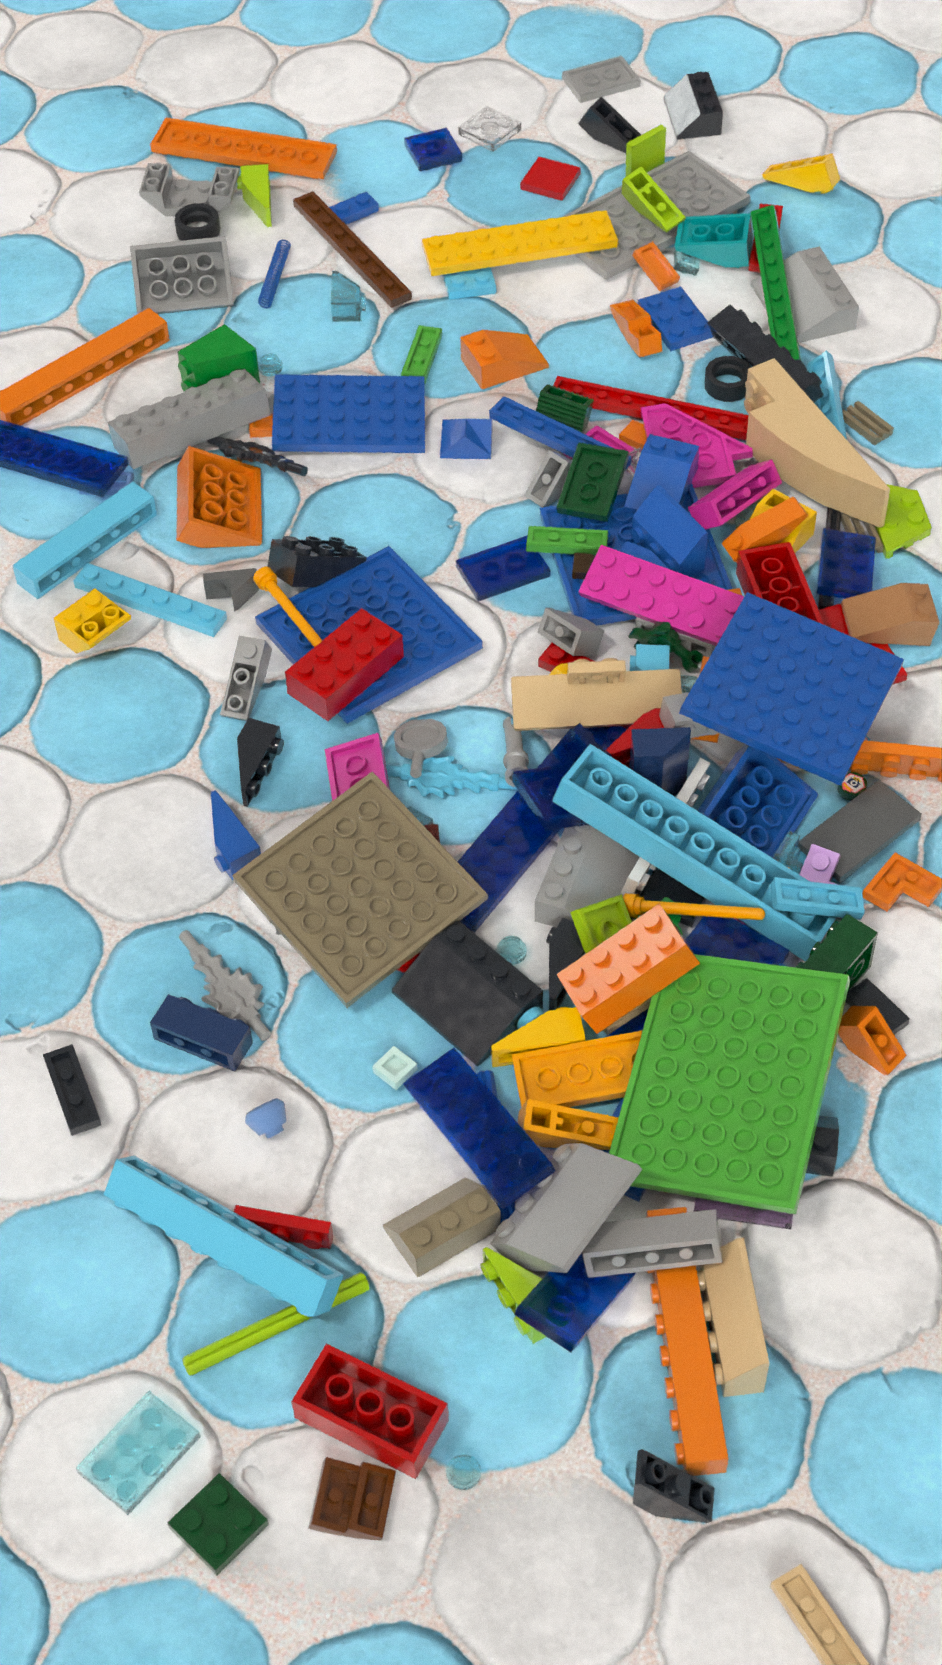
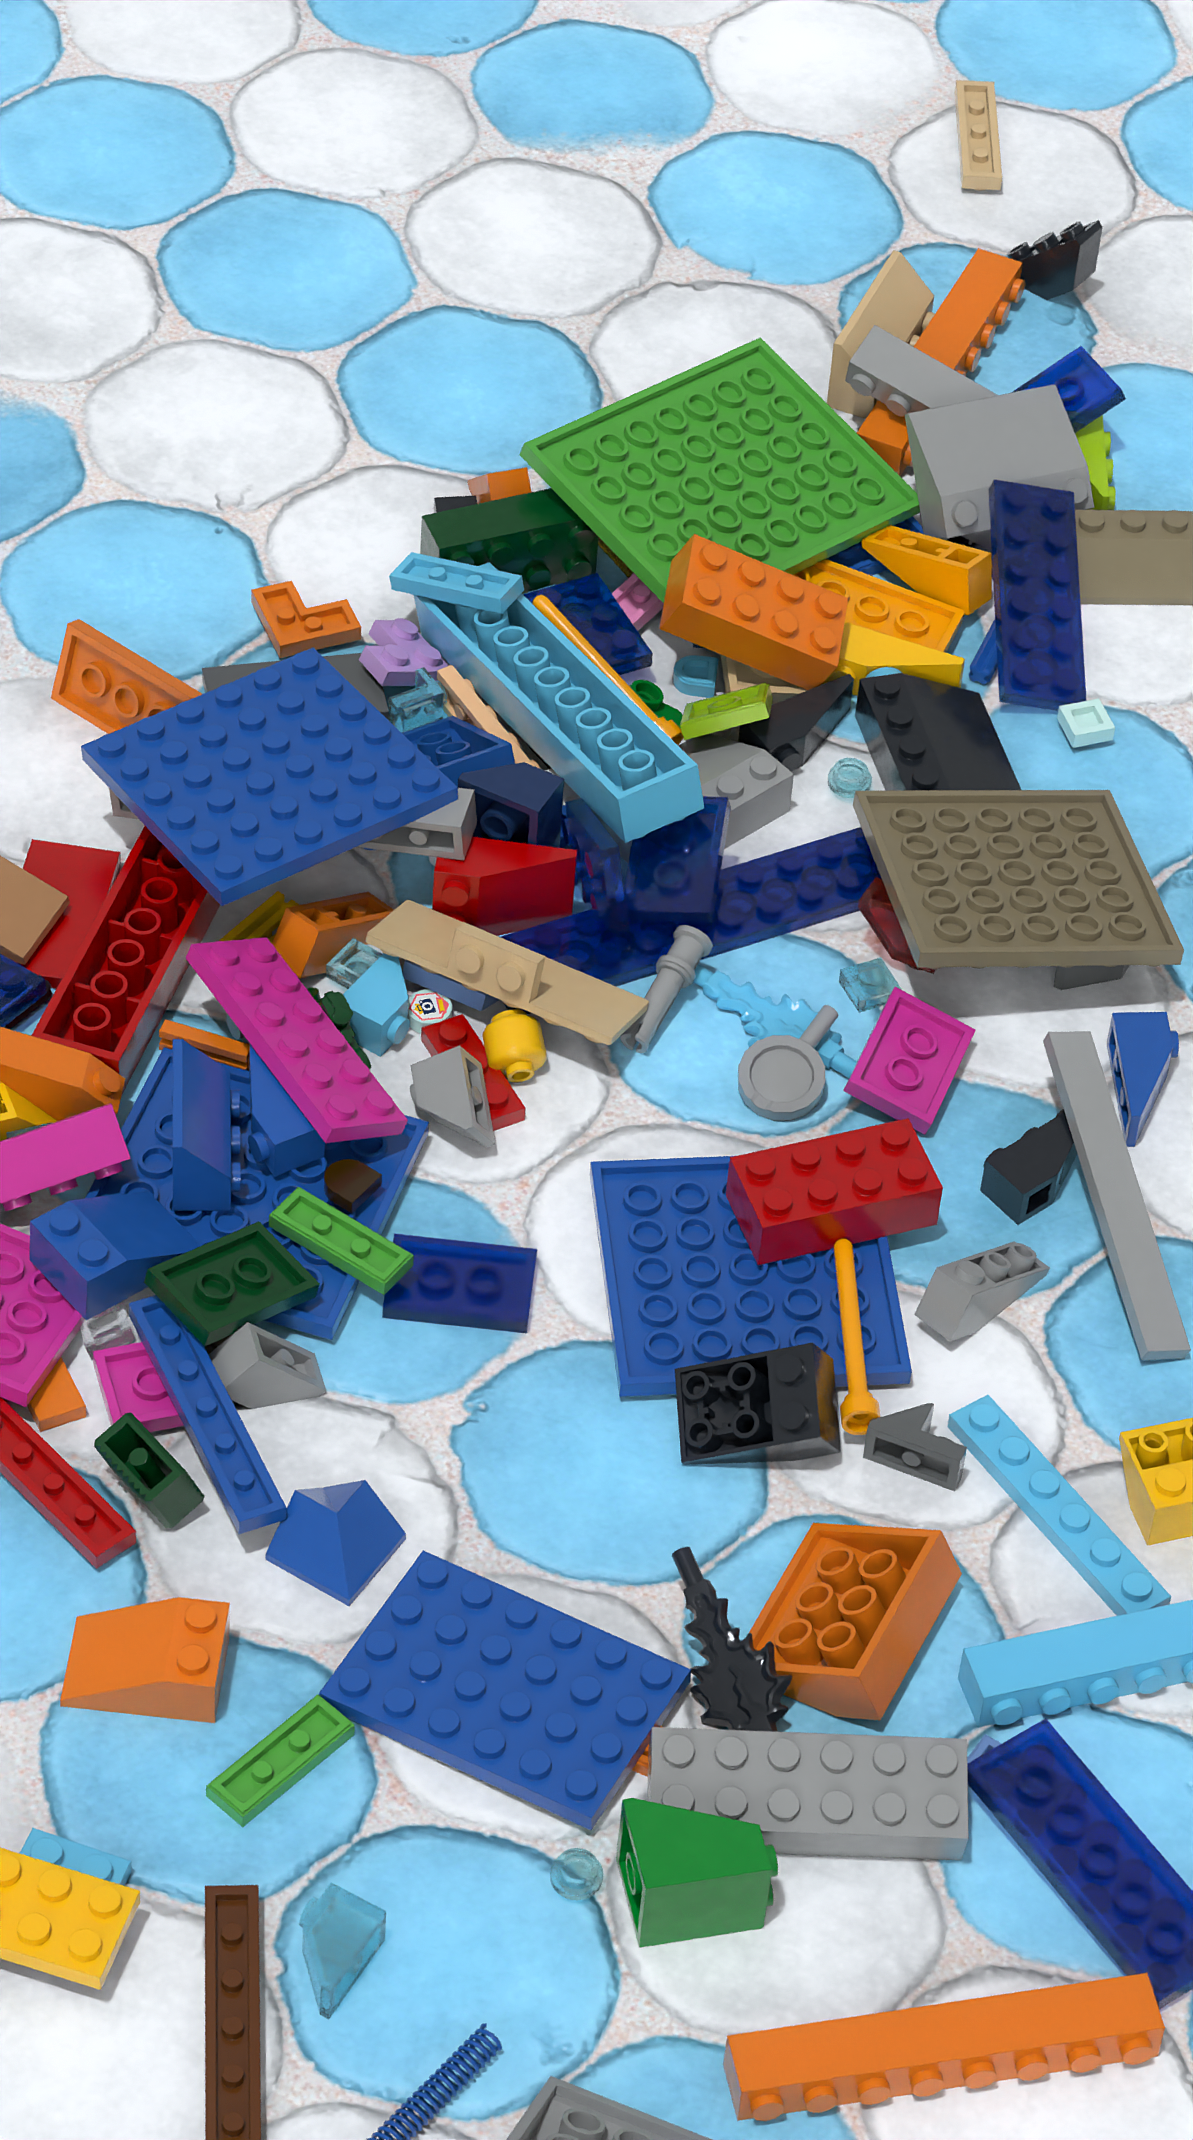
camera: 155 degrees left, 5 degrees down
none -> light grey tile [1043,1031,1191,1360]

